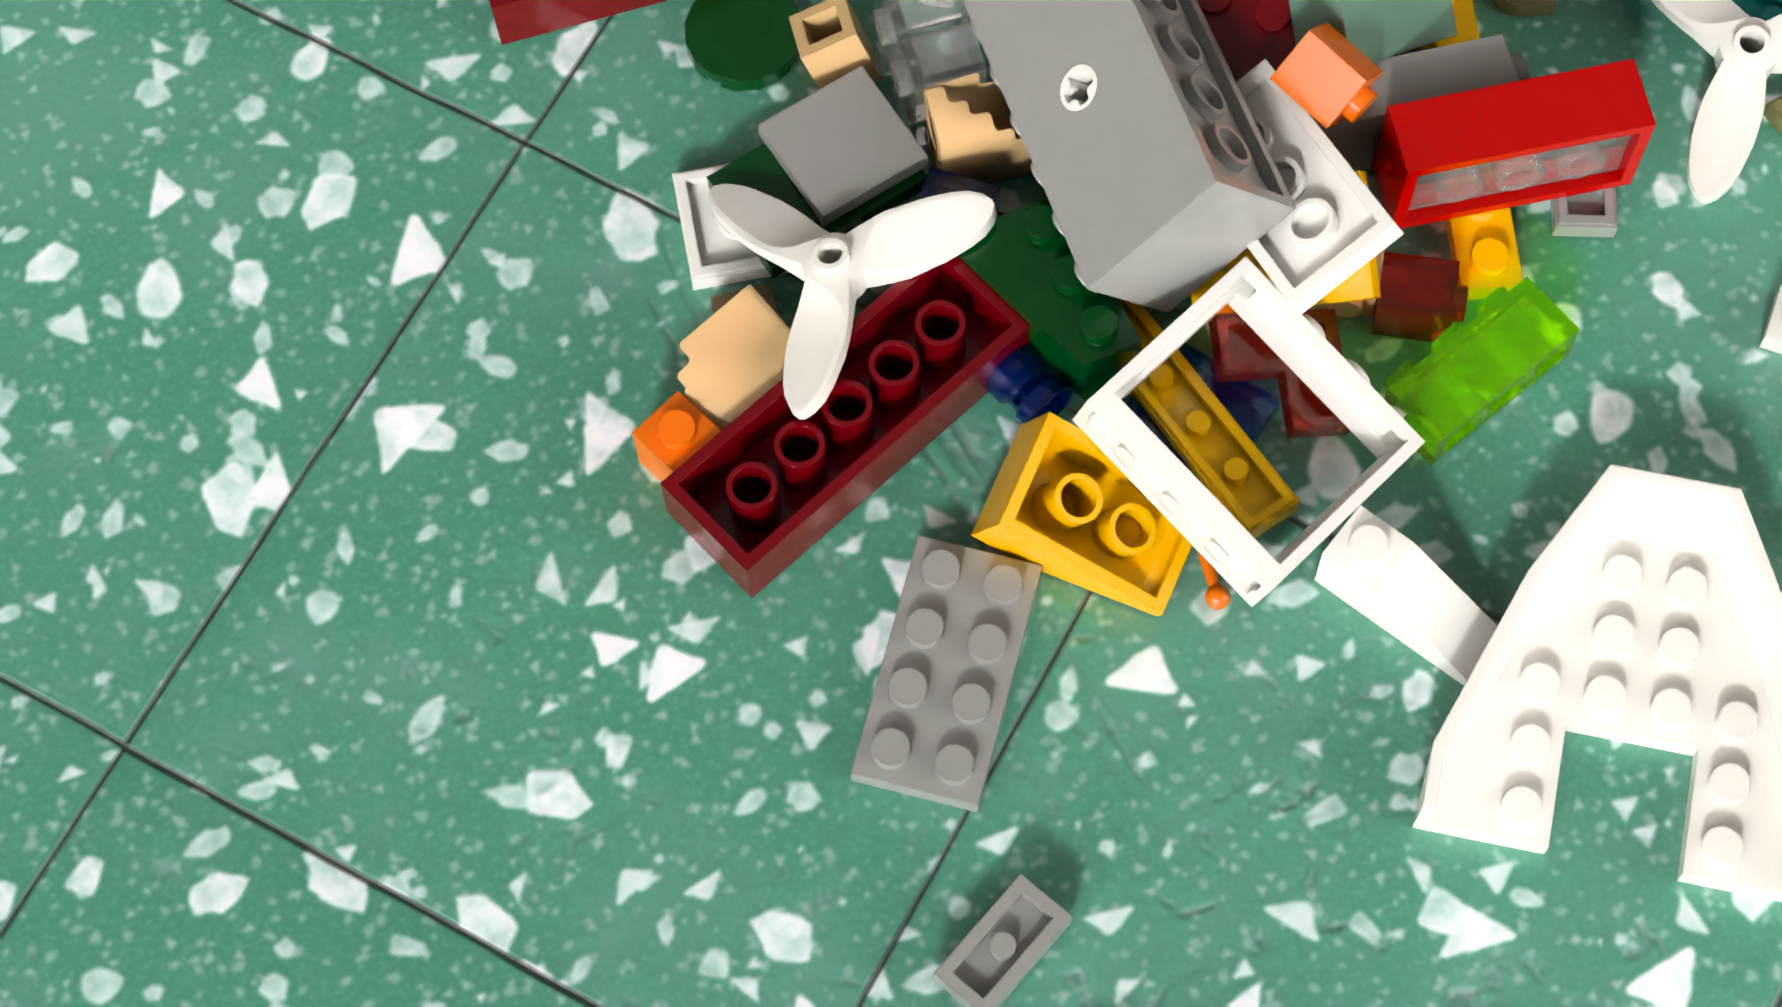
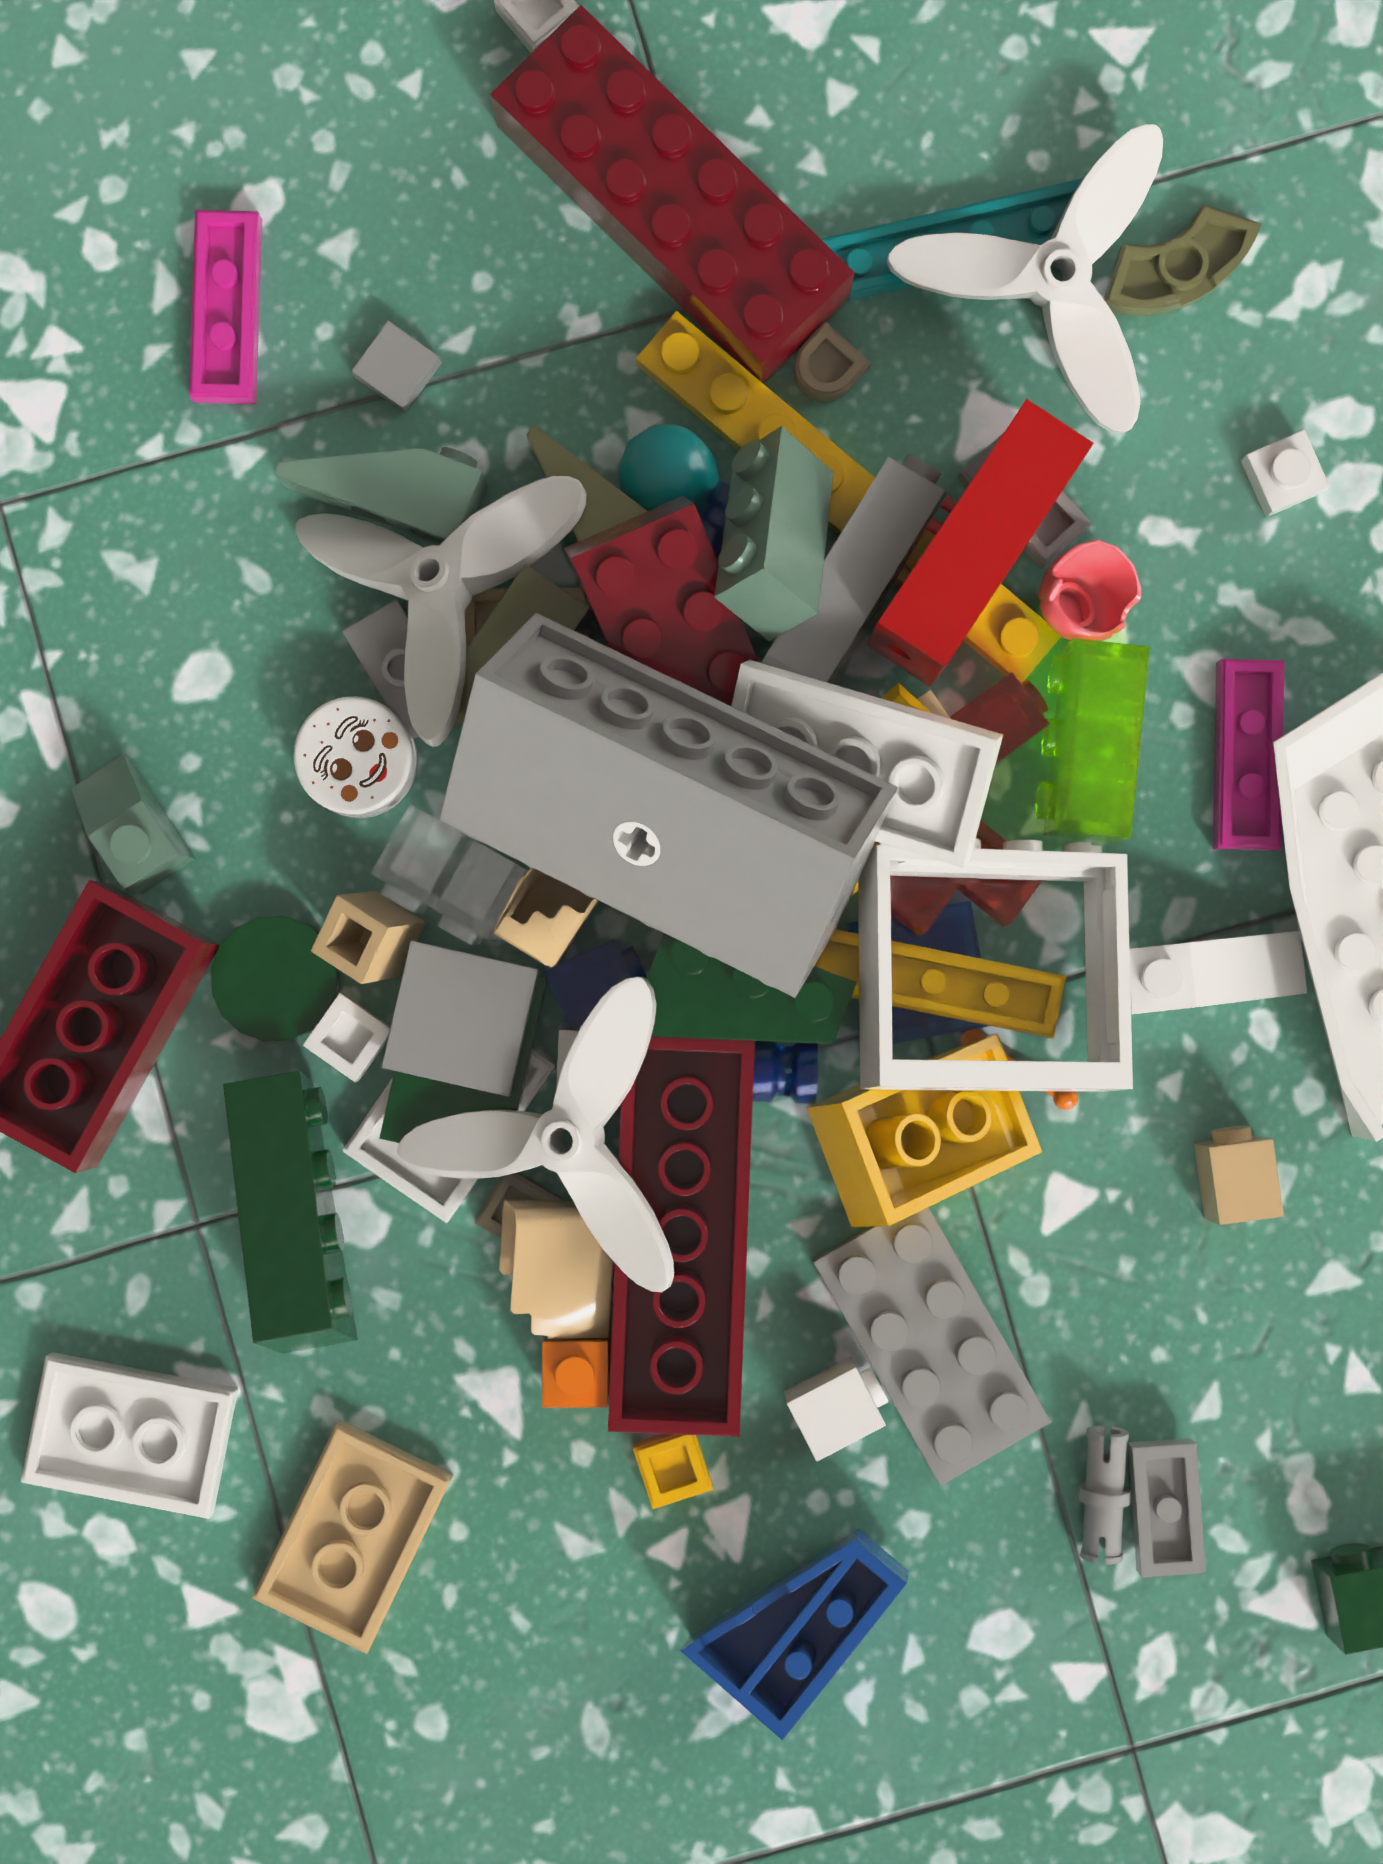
camera: 50 degrees left, 20 degrees up
brick [1270,22,1384,129] -> none
none -> white tile [21,1352,239,1519]
none -> dark green wedge [223,1070,358,1354]
none -> tan tile [252,1420,453,1654]
none -> white plate [303,993,391,1082]
none -> yellow tile [633,1434,713,1509]
none -> blue wedge [680,1529,909,1740]
none -> white brick [784,1357,889,1461]
none -> coral hair [1038,539,1141,646]
none -> light grey pin [1078,1425,1131,1565]
none -> tan brick [1194,1126,1284,1225]
none -> dark pink tile [1213,659,1285,851]

